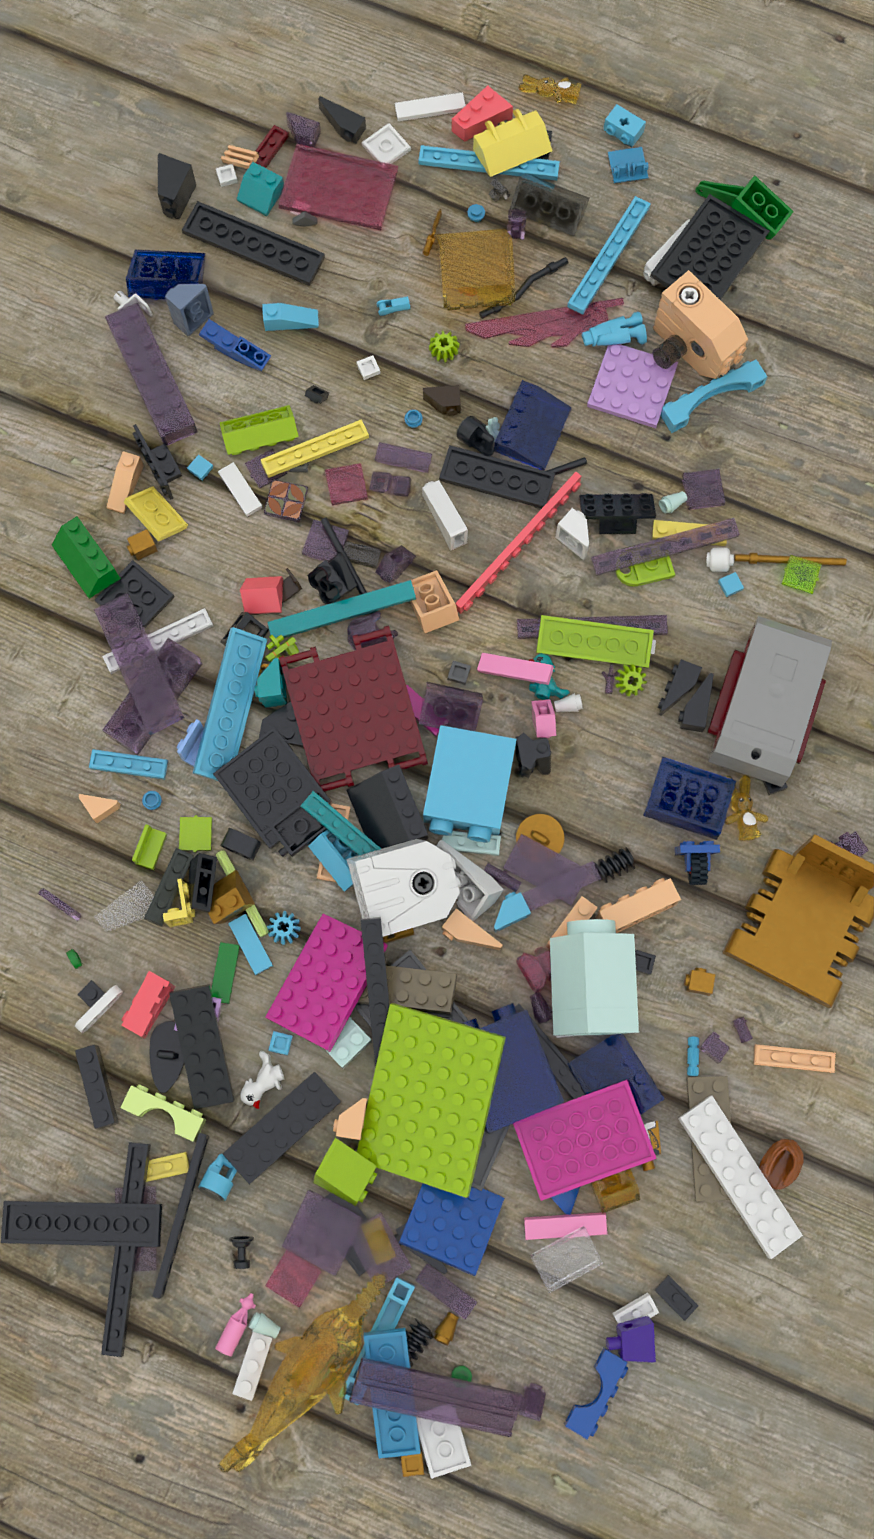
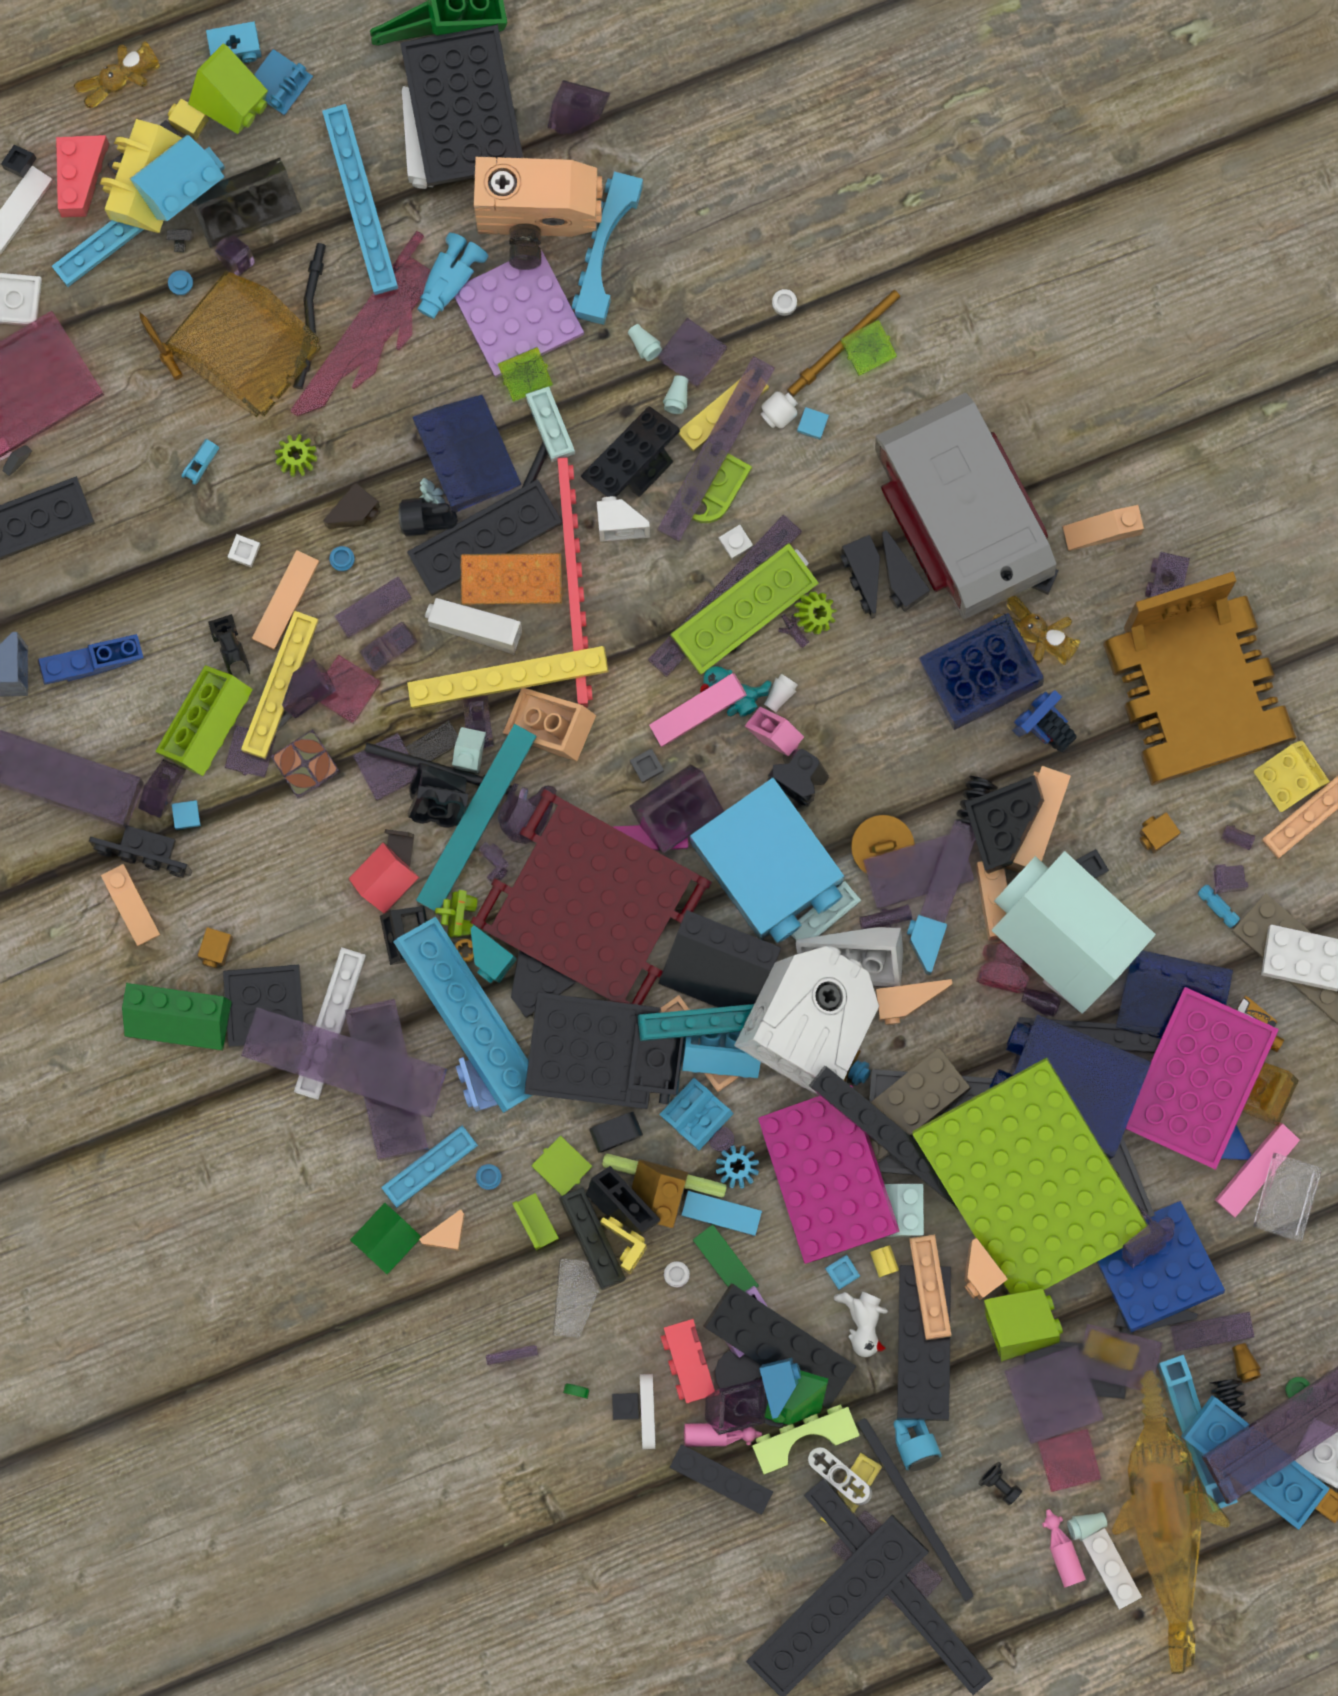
camera: 45 degrees left, 5 degrees up
light yellow tile [124,486,188,541] -> none
white tile [218,462,262,517] -> none
medium azure slope [262,303,319,331] -> none
none -> black plate [1,145,37,178]
none -> medium azure slope [130,135,224,221]
none -> clear purple slope [138,759,186,818]
none -> light yellow brick [168,99,209,141]
none -> lime slope [188,43,268,134]
none -> black piece [213,623,250,675]
none -> light nougat tile [252,550,320,651]
none -> clear purple slope [282,658,336,719]
none -> green slope [350,1203,422,1275]
none -> light yellow plate [407,646,609,709]
none -> light aqua slope [452,727,486,774]
none -> clear yellow tile [460,553,562,605]
none -> clear purple bracket [479,842,509,883]
none -> clear neon green piece [497,347,553,402]
none -> light aqua tile [525,386,575,462]
none -> clear purple slope [548,80,610,134]
none -> light aqua cone [628,324,662,361]
none -> medium azure slope [659,1078,734,1151]
none -> white tile [664,1261,690,1288]
none -> bright pink wheel [684,1423,762,1447]
none -> clear purple slope [705,1378,766,1435]
none -> clear purple plate [709,1127,735,1152]
none -> white plate [719,525,753,560]
none -> dark azure slope [759,1358,801,1419]
none -> green slope [765,1370,829,1425]
none -> white tile [772,289,797,316]
none -> white beam [808,1447,872,1505]
none -> dark azure plate [848,1060,871,1085]
none -> light yellow piece [870,1245,899,1278]
none -> light nougat tile [909,1234,951,1340]
none -> black plate [965,775,1044,874]
none -> light nougat slope [1062,505,1144,551]
none -> clear purple piece [1122,1205,1175,1269]
none -> light yellow bracket [1254,740,1330,812]

